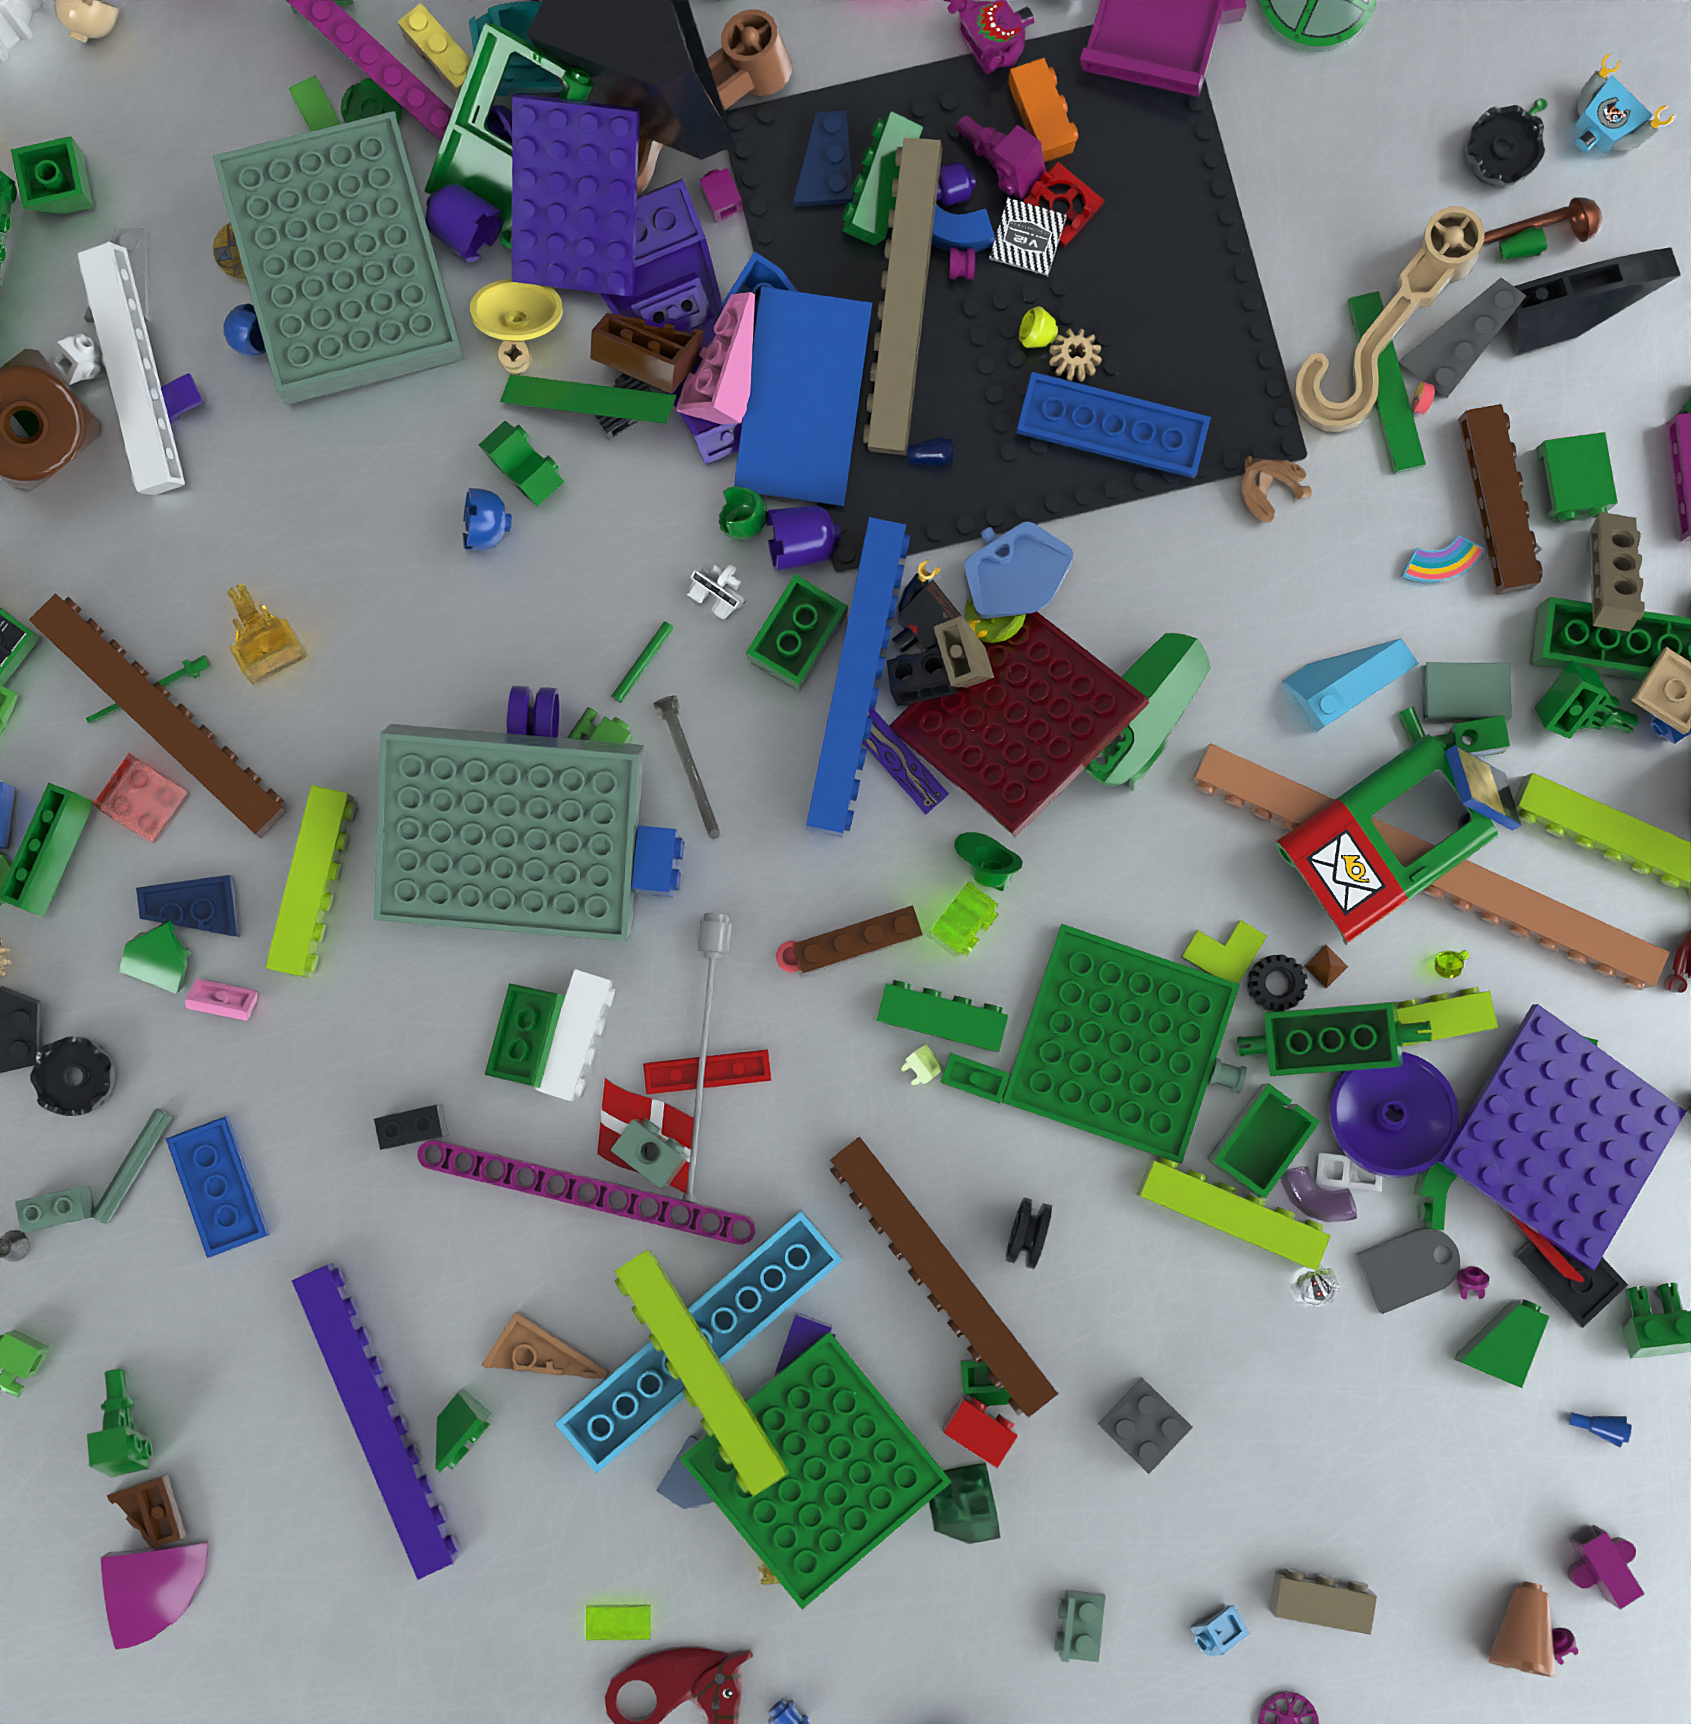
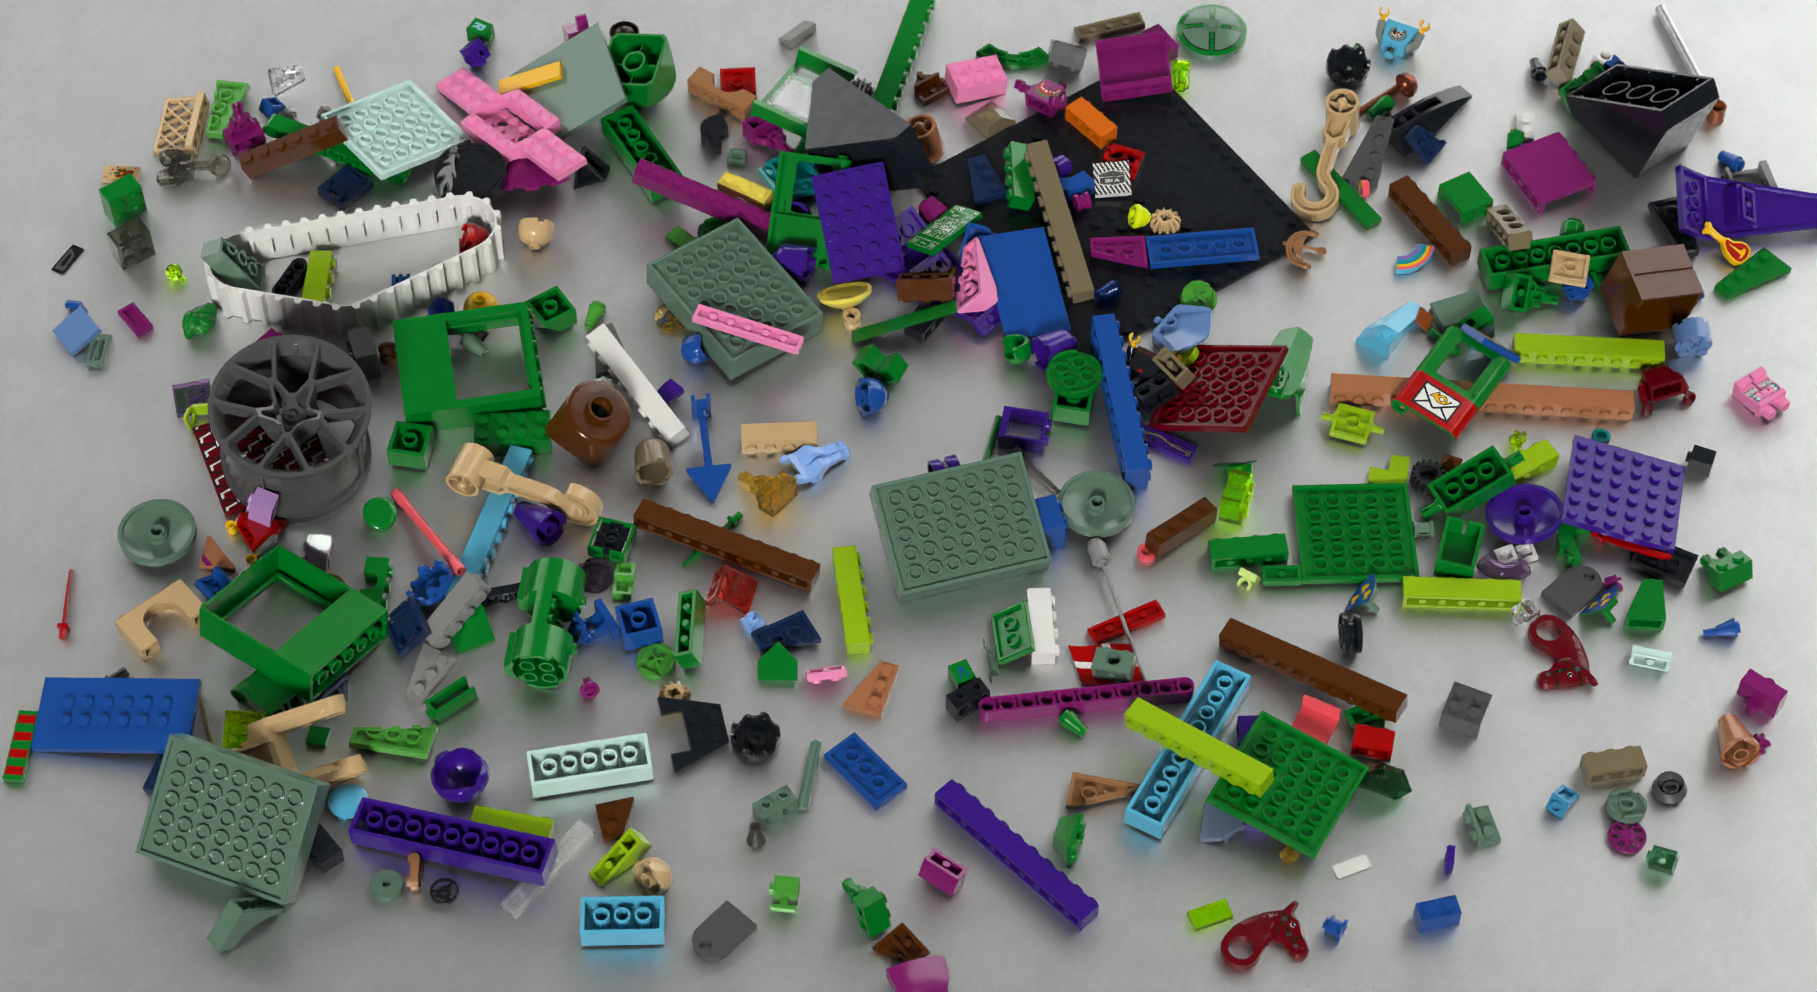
camera: 15 degrees left, 30 degrees down
white hips [687,564,747,620] -> none
magenta brick [956,115,1045,201] -> none
none -> bright green cone [584,301,606,329]
none -> dark tan cylinder [634,438,673,487]
none -> blue piece [686,393,732,503]
none -> bright pink plate [692,304,804,355]
none -> light blue tile [740,611,767,637]
none -> tan brick [741,421,818,454]
none -> light blue animal [779,440,850,485]
none -> nougat wing [843,661,899,718]
none -> green tile [906,204,983,256]
none -> magenta brick [918,848,969,897]
none -> green brick [948,659,976,690]
none -> dark tan slope [965,101,1015,139]
none -> sand green piece [983,639,1000,683]
none -> dark purple window [998,406,1052,453]
none -> green tile [1046,350,1103,399]
none -> sand green dish [1058,471,1135,538]
none -> green cone [1058,709,1088,737]
none -> magenta wing [1089,236,1148,268]
none -> clear neon green piece [1172,59,1190,92]
none -> bright green tile [1180,280,1217,311]
none -> coral panel [1292,694,1342,744]
none -> lime plate [1320,403,1385,445]
none -> white sticker [1331,854,1372,879]
none -> shield [1344,574,1380,614]
none -> dark blue wing [1404,125,1447,165]
none -> dark orange slope [1415,307,1433,332]
none -> dark purple tile [1444,845,1455,874]
none -> dark red animal [1528,614,1598,690]
none -> shield [1580,584,1619,624]
none -> teal tile [1591,428,1611,444]
none -> sand green tile [1605,788,1647,824]
none -> light aqua brick [1629,645,1672,672]
none -> dark grey hat [1651,771,1688,804]

